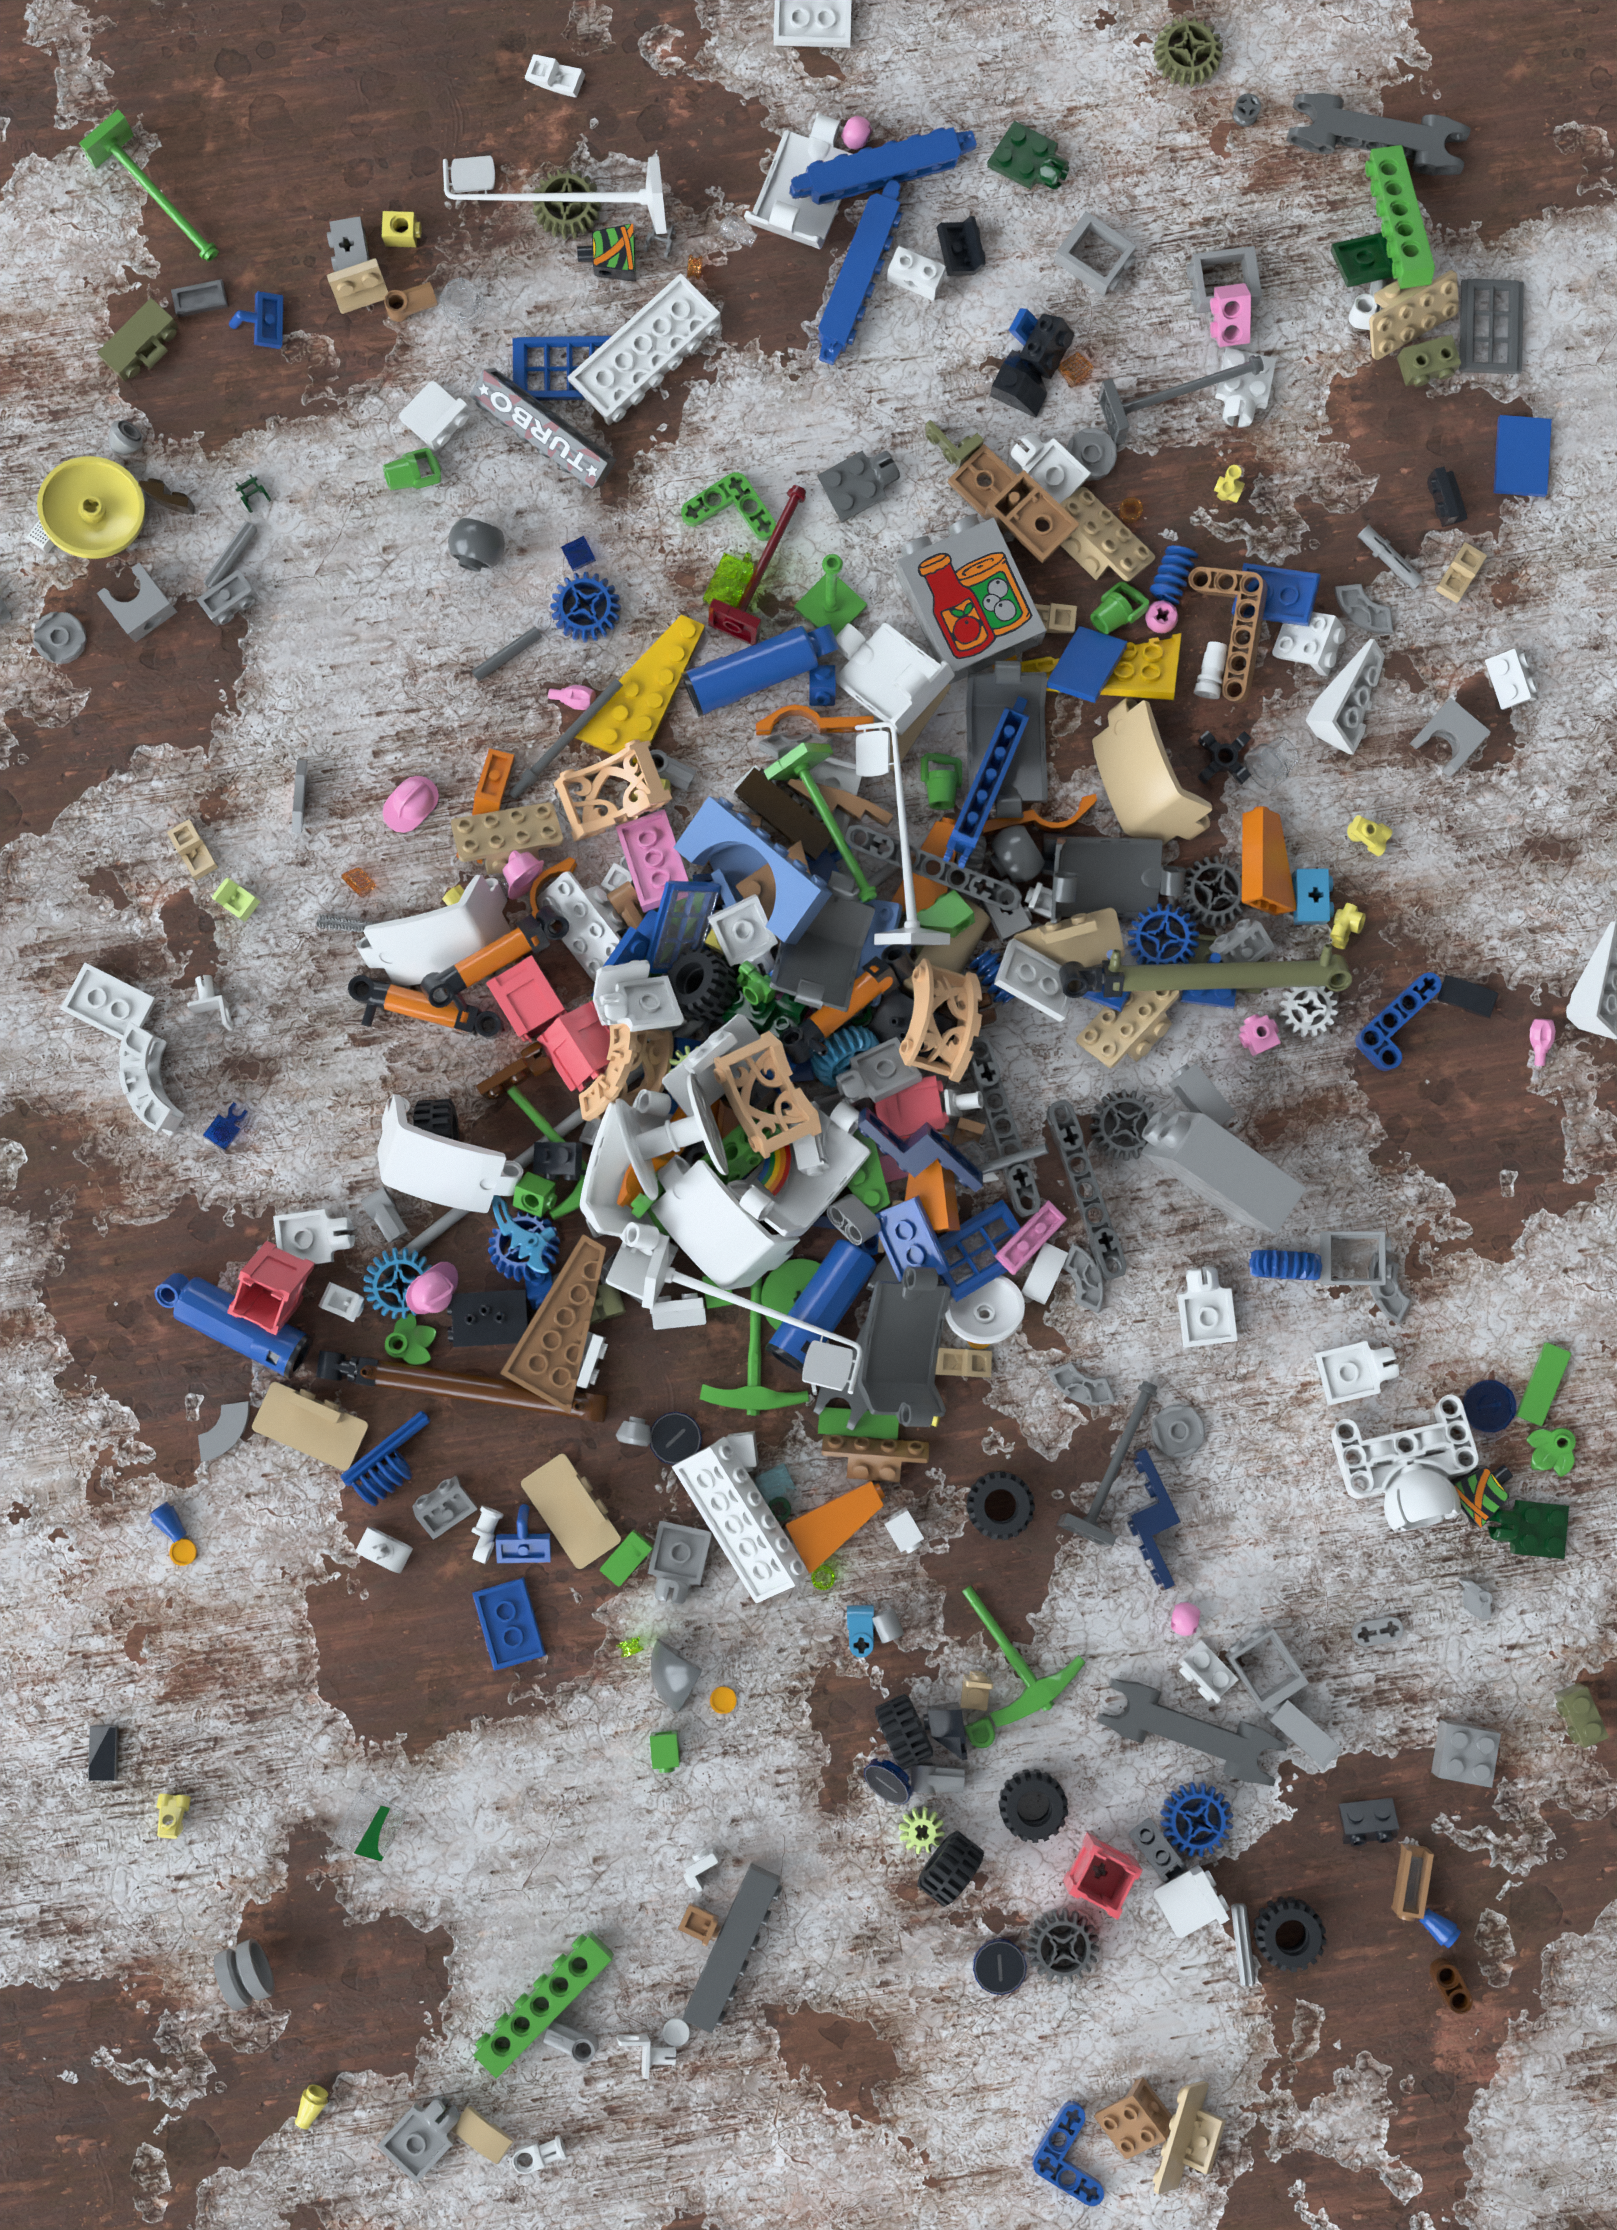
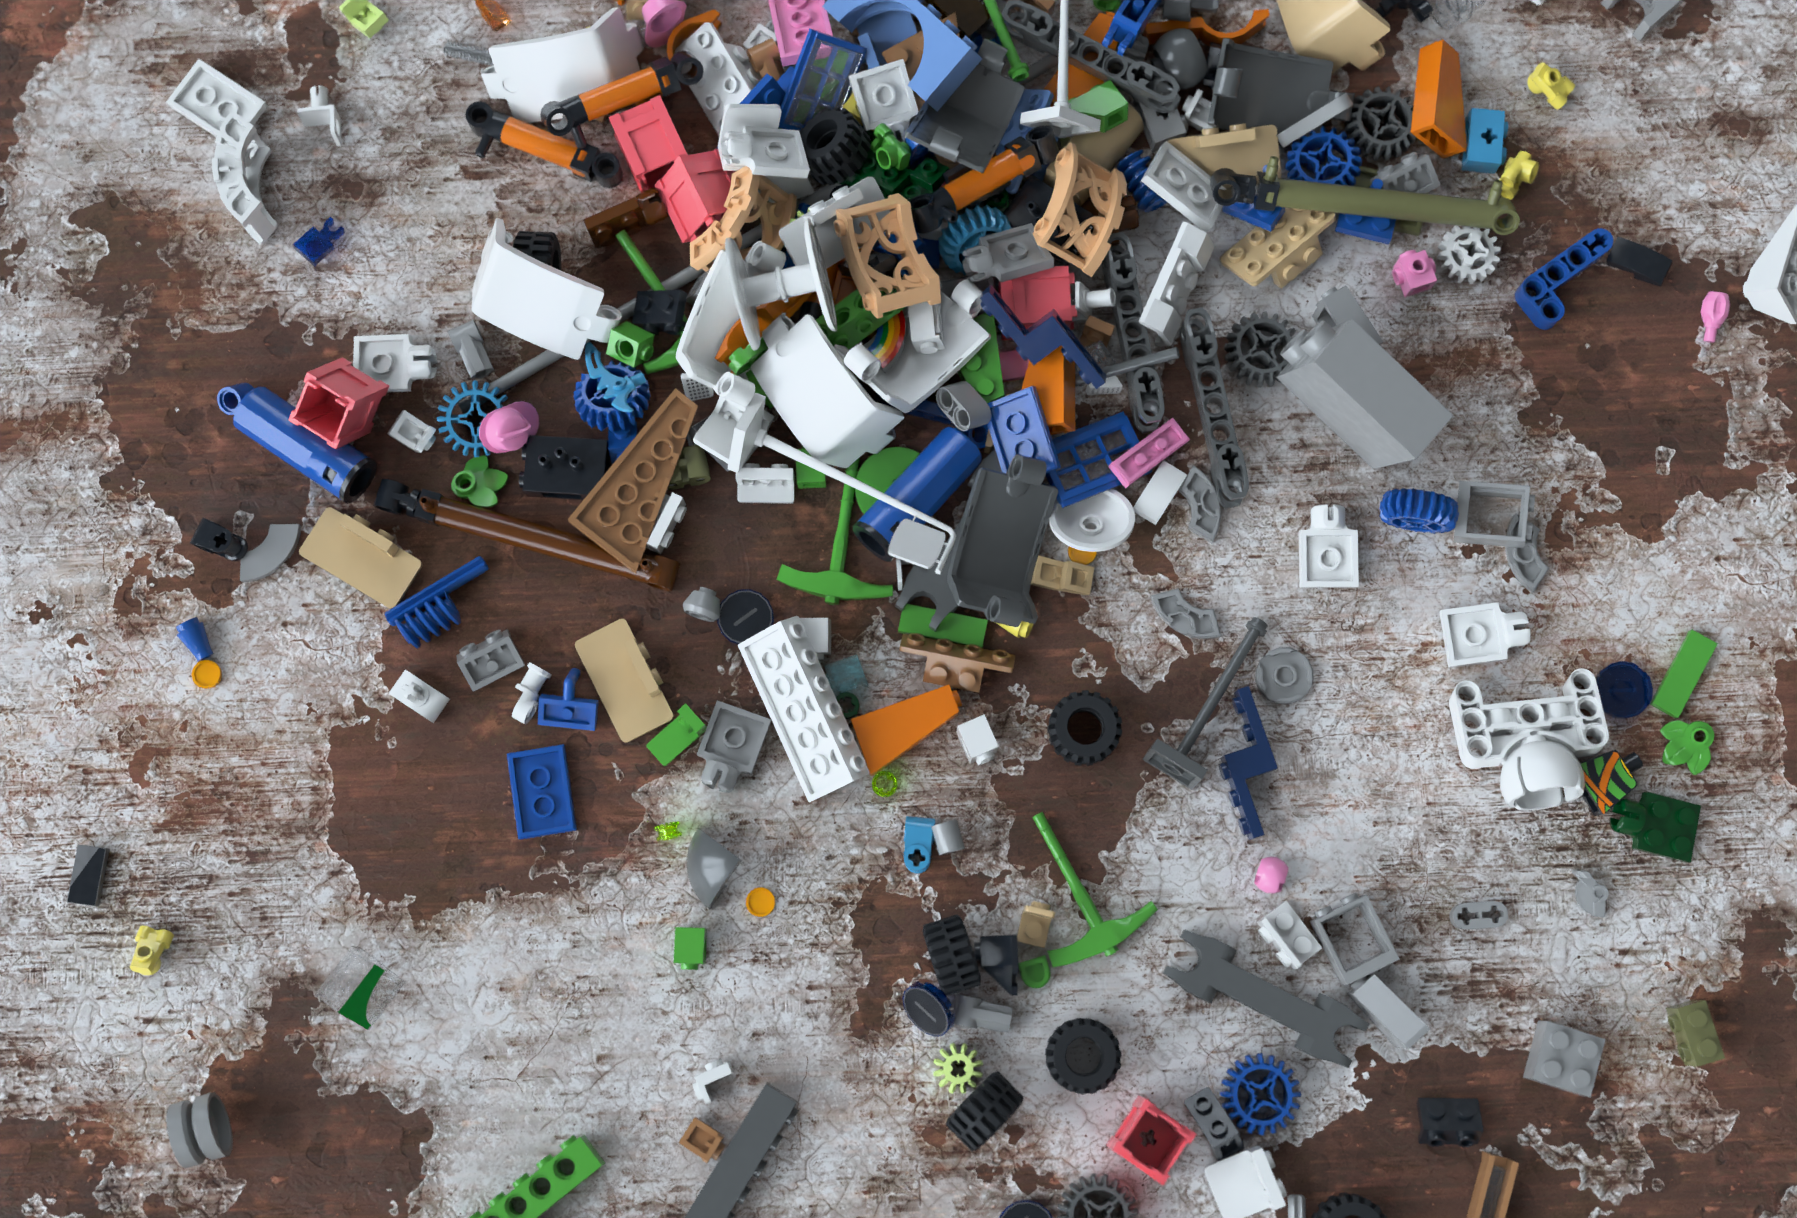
camera: 10 degrees right, 5 degrees down
none -> black piece [190,517,248,561]
none -> white piece [1139,222,1215,347]
none -> light grey beam [1276,93,1354,147]

